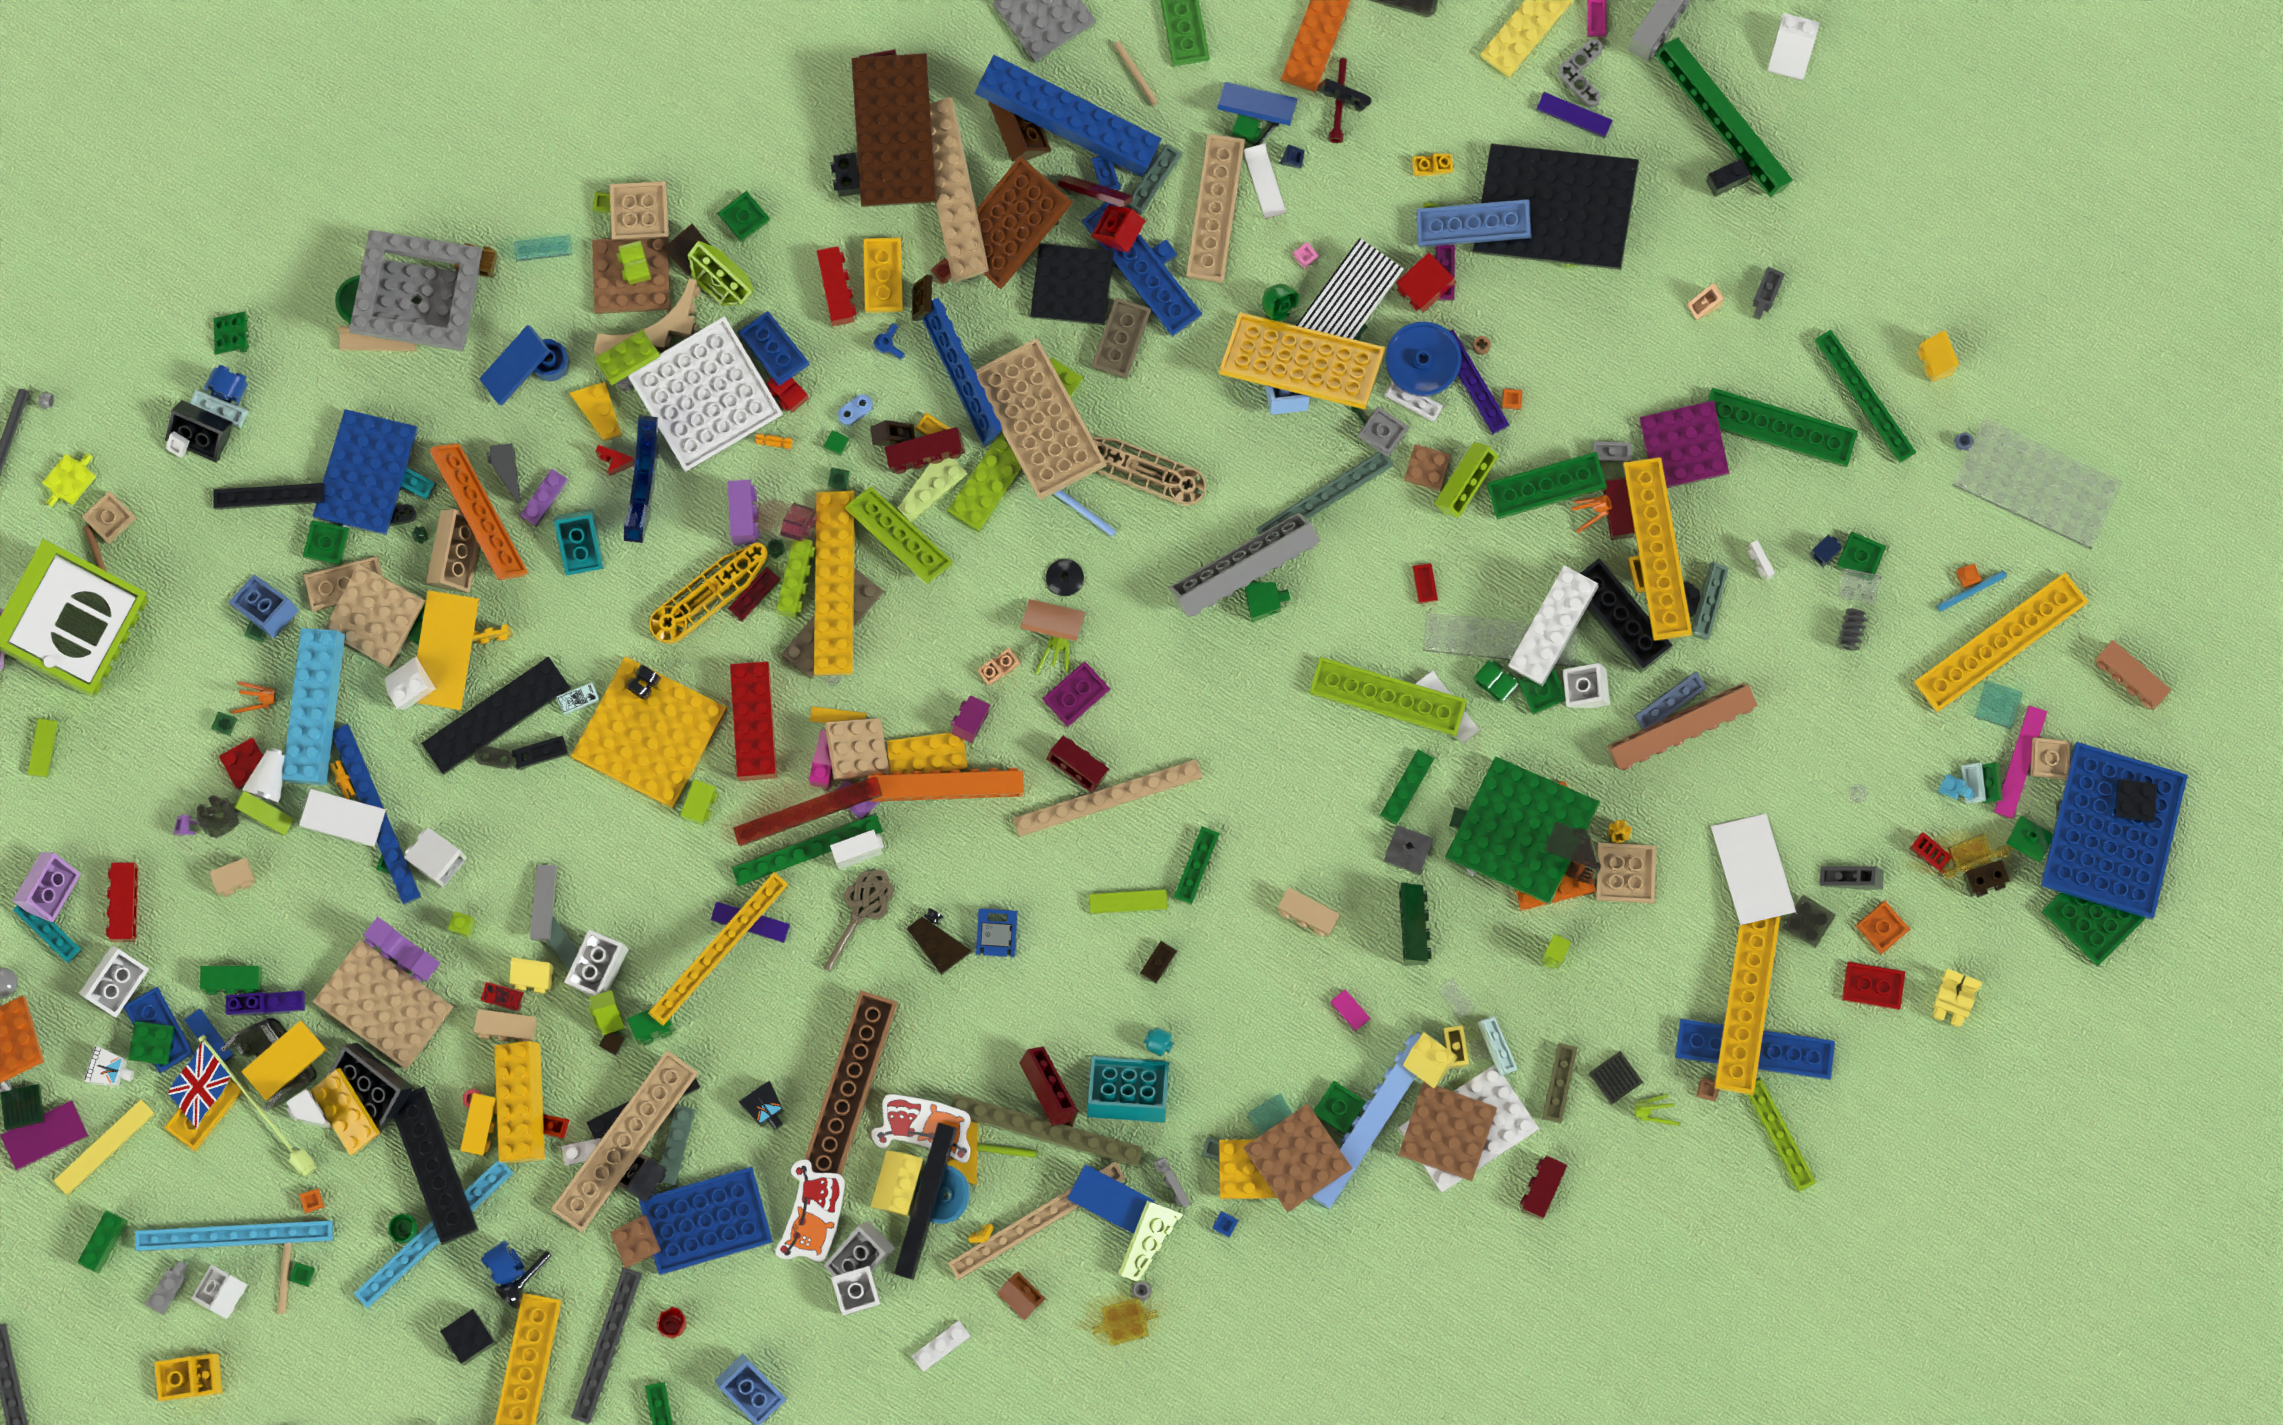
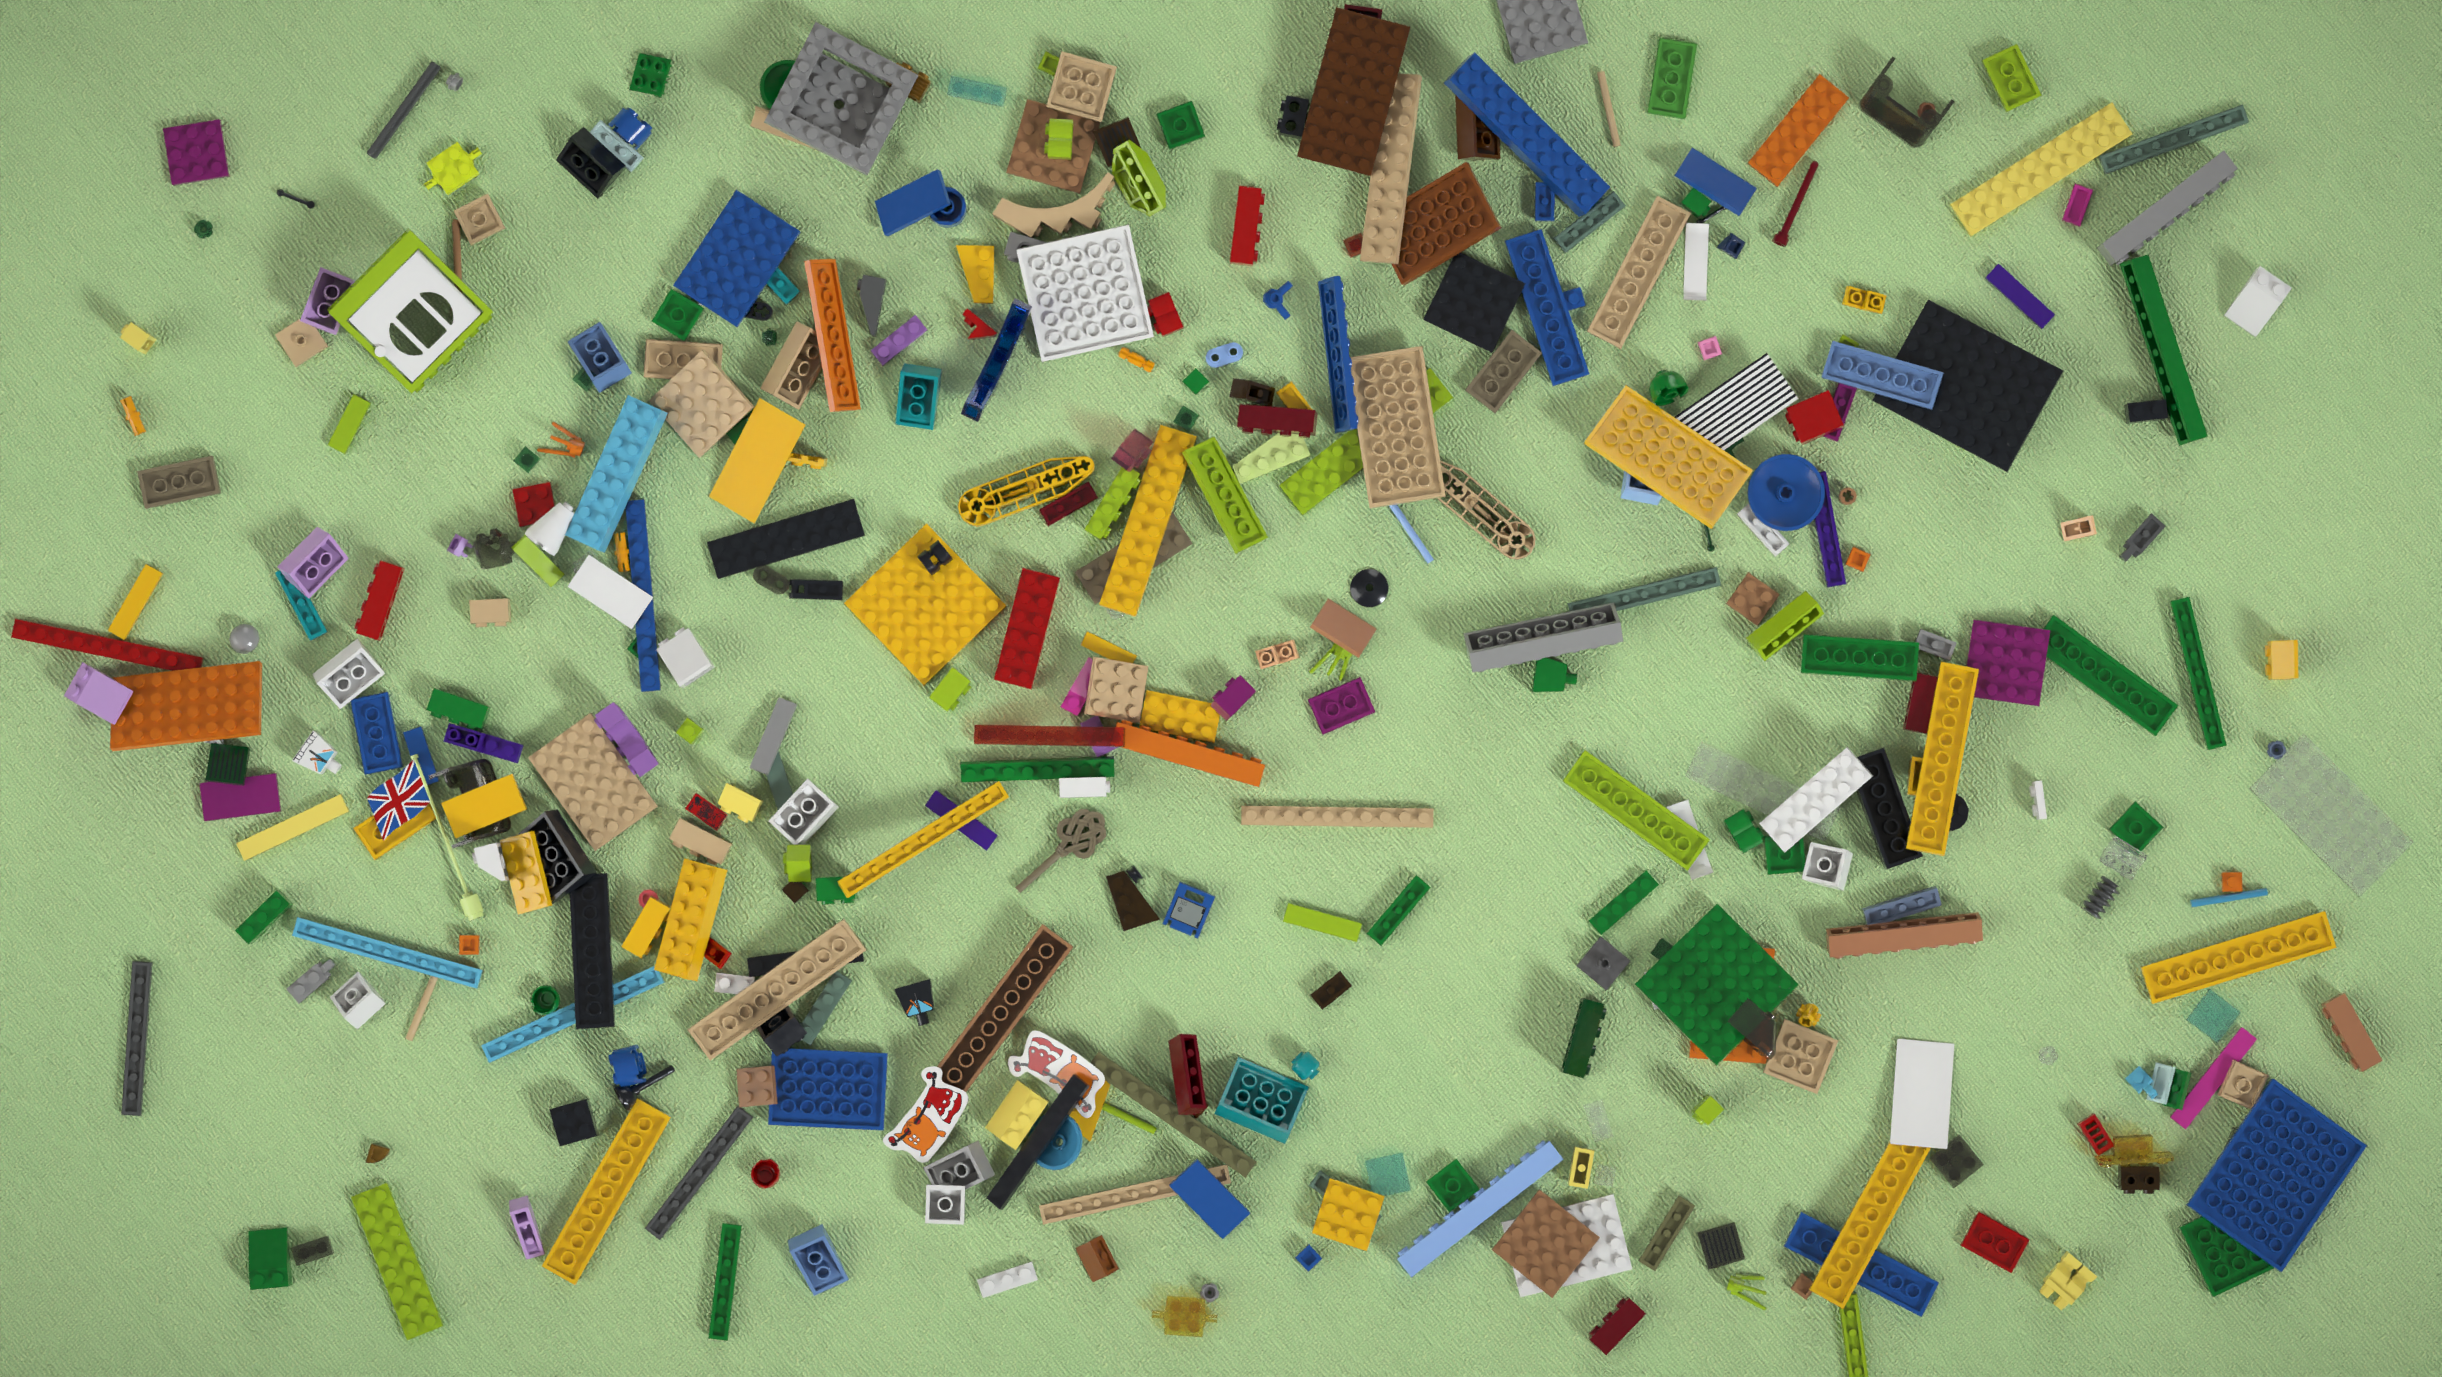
camera: 20 degrees right, 10 degrees up
green plate [128,1021,175,1066] -> none
yellow slope [154,1354,223,1402] -> none
white tile [165,432,189,458] -> none
black tile [213,483,325,510] -> none
green tile [289,1262,315,1287] -> none
white slope [385,657,436,710] -> none
light aqua tile [557,683,600,715] -> none
lime plate [594,330,661,385] -> none
medium lavender brick [728,479,760,546] -> none
blue tile [737,311,810,386] -> none
clear green plate [766,540,785,558] -> none
yellow plate [863,238,903,313] -> none
dark brown tile [912,274,932,321] -> none
yellow tile [968,1224,994,1243] -> none
dark red brick [1046,735,1109,793] -> none
dark red tile [1058,175,1133,207] -> none
red slope [1091,205,1146,252] -> none
yellowish green wing [1118,1201,1183,1282] -> none
light grey hinge [1154,1157,1191,1208] -> none
medium nougat plate [1243,1104,1352,1213] -> none
tan brick [1277,887,1340,938] -> none
black plate [1317,78,1372,112] -> none
dark pink tile [1330,989,1370,1032] -> none
light grey tile [1357,407,1409,457] -> none
light yellow slope [1403,1032,1458,1089] -> none
red tile [1412,563,1438,604] -> none
light aqua tile [1477,1016,1518,1076] -> none
light grey beam [1558,39,1603,108] -> none
orange plant [1571,495,1612,533] -> none
sand green tile [1691,561,1729,640] -> none
dark blue brick [1810,535,1842,568] -> none
dark grey slope [1820,866,1884,890] -> none
orange tile [1855,900,1911,955] -> none
green plate [2006,816,2053,863] -> none
black plate [2115,779,2157,823] -> none

